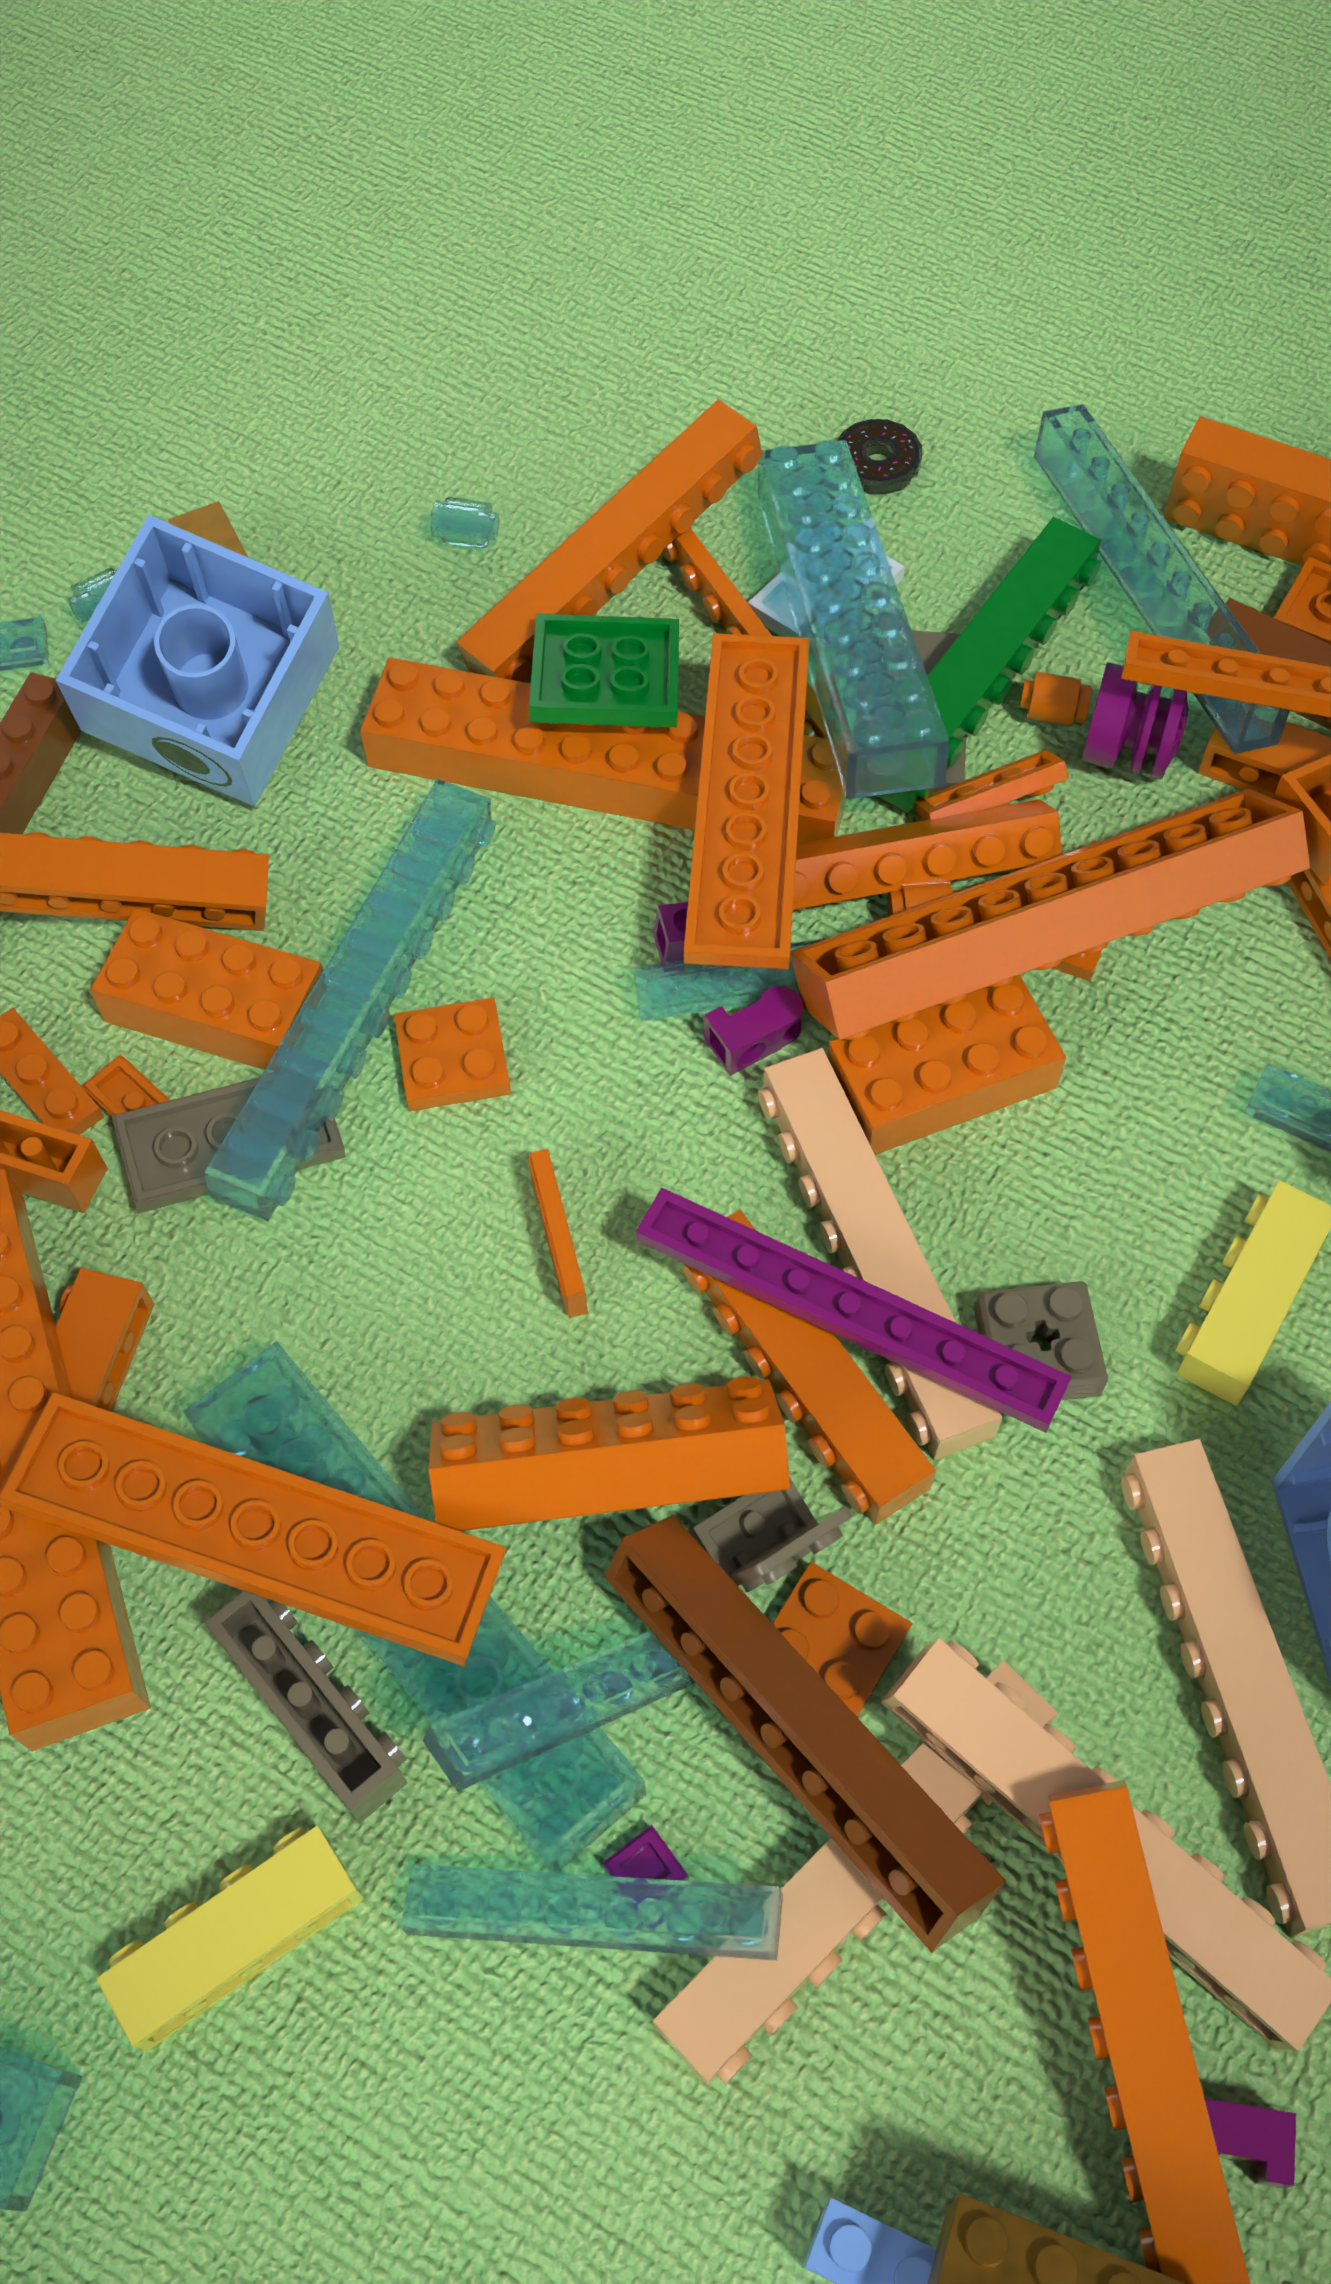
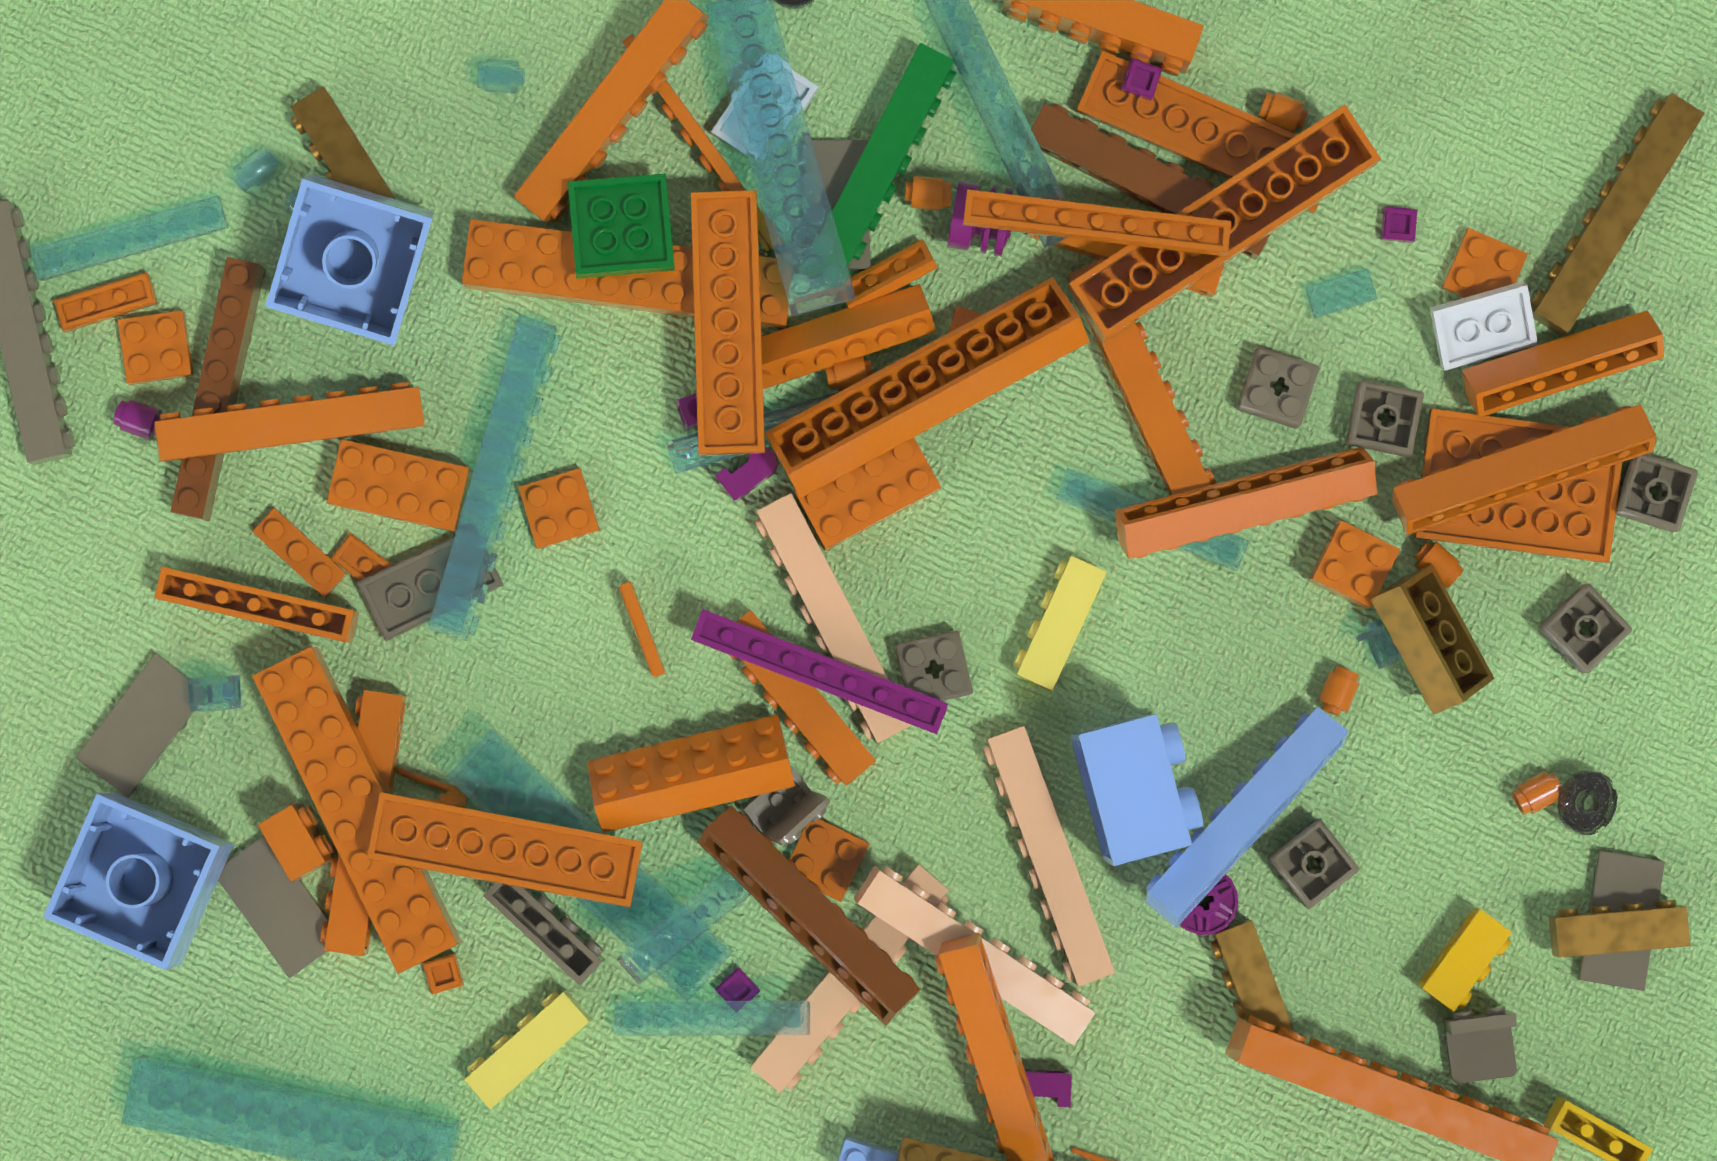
camera: 10 degrees left, 25 degrees up
none -> orange tile [423,953,464,994]

